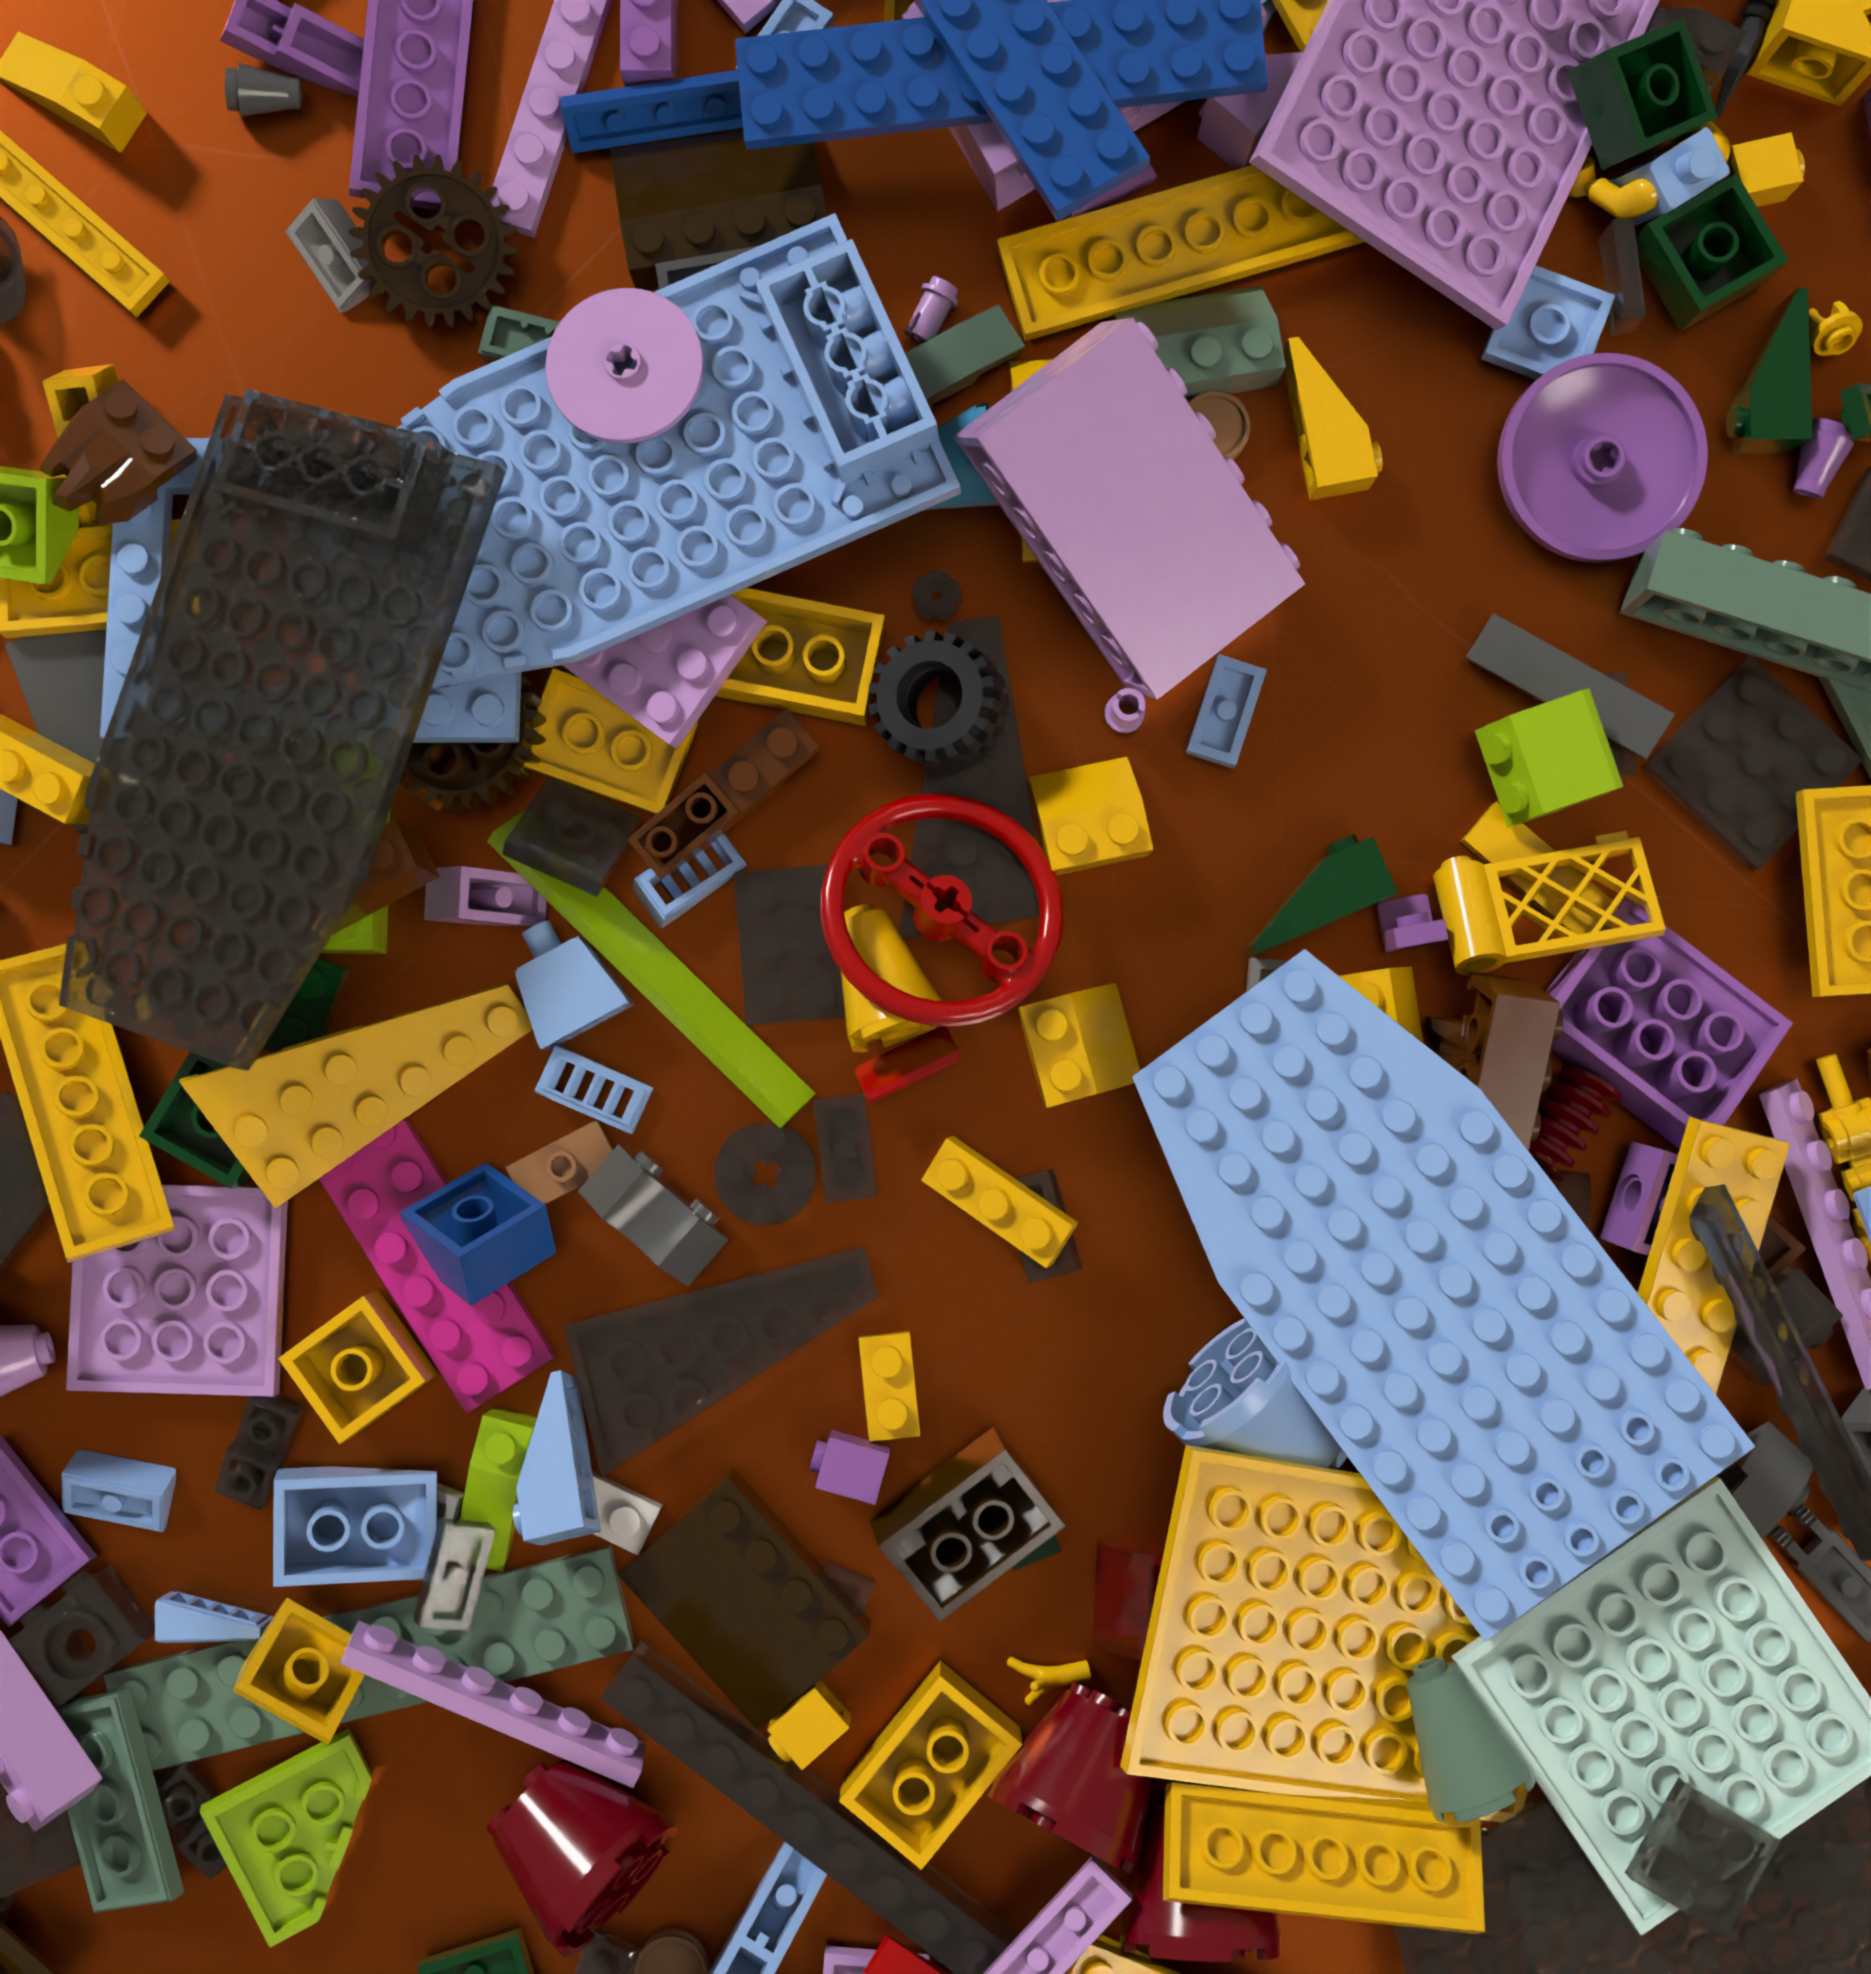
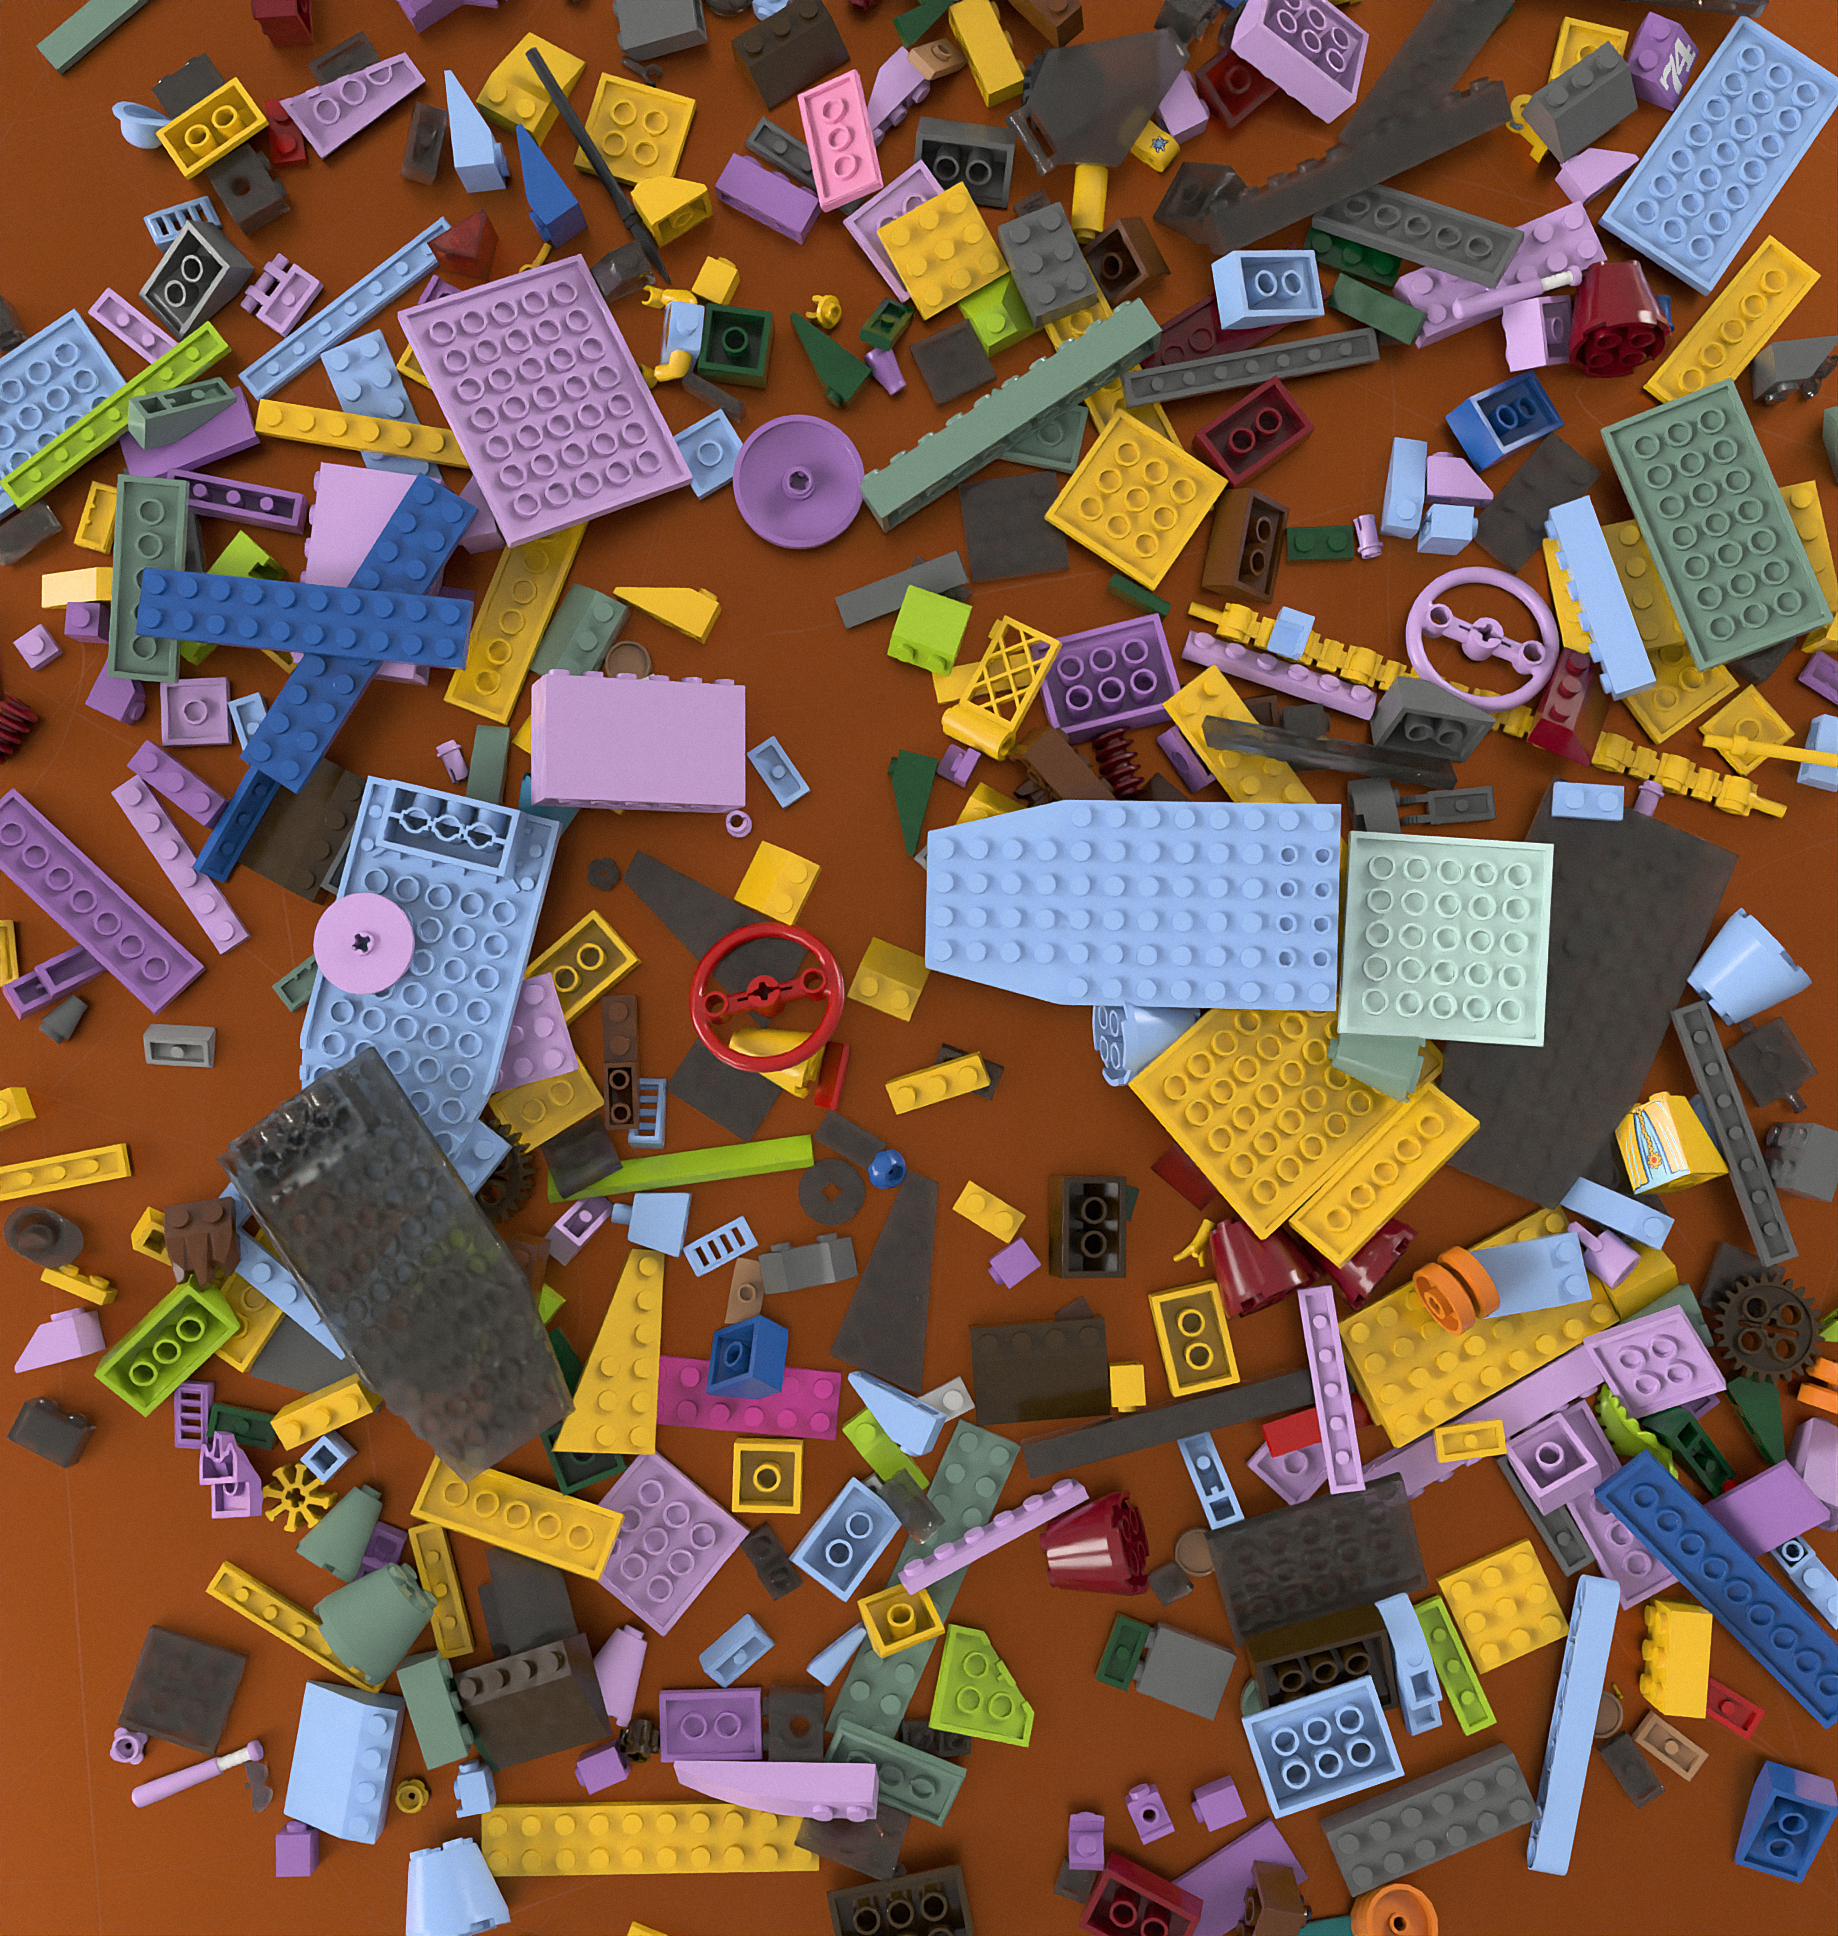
camera: 50 degrees left, 0 degrees up
dark brown gear [348,154,518,329] -> none
black tyre [868,631,1009,770] -> none
dark green brick [1567,18,1718,170] -> none
clear smoke plate [1624,1777,1781,1937] -> none
none -> blue plate [868,1149,906,1189]
none -> dark green tile [1106,573,1171,622]

